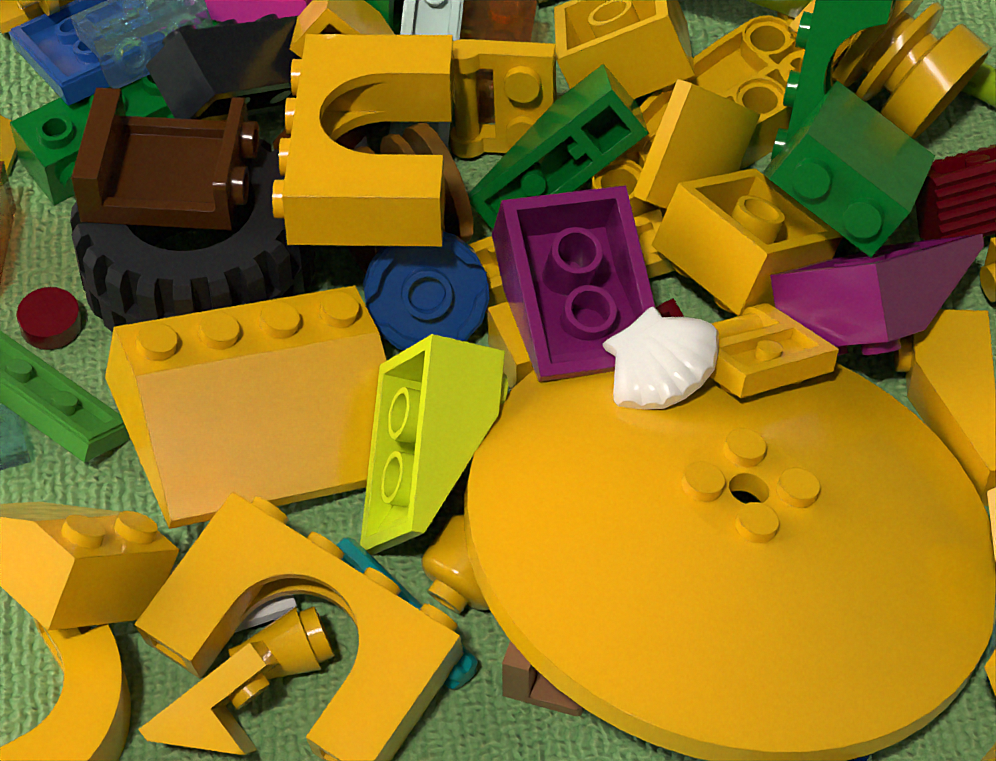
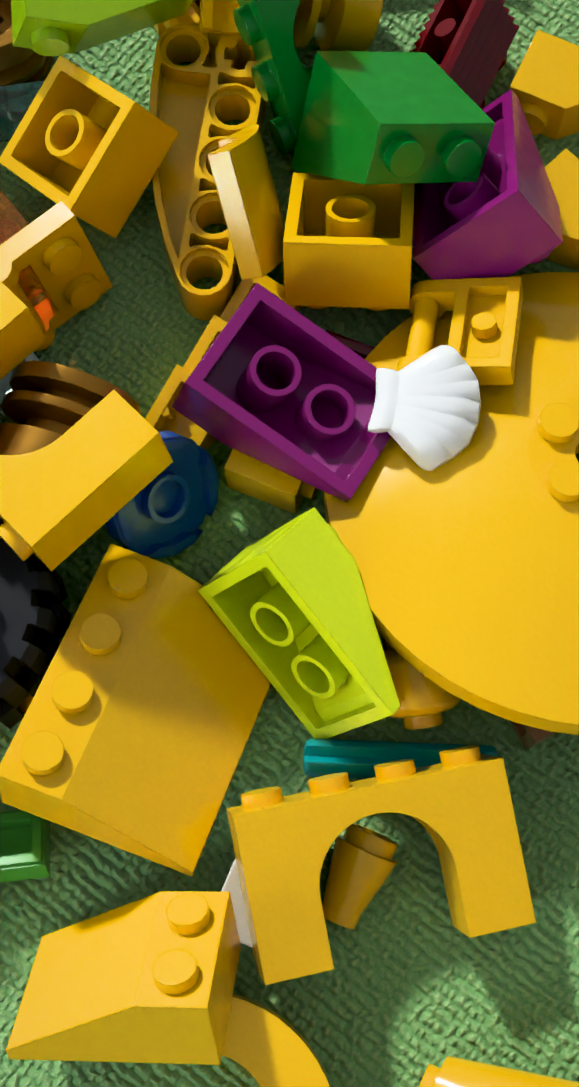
camera: 45 degrees left, 20 degrees up
yellow slope [138,641,279,755] -> none
green slope [468,64,649,229] -> none

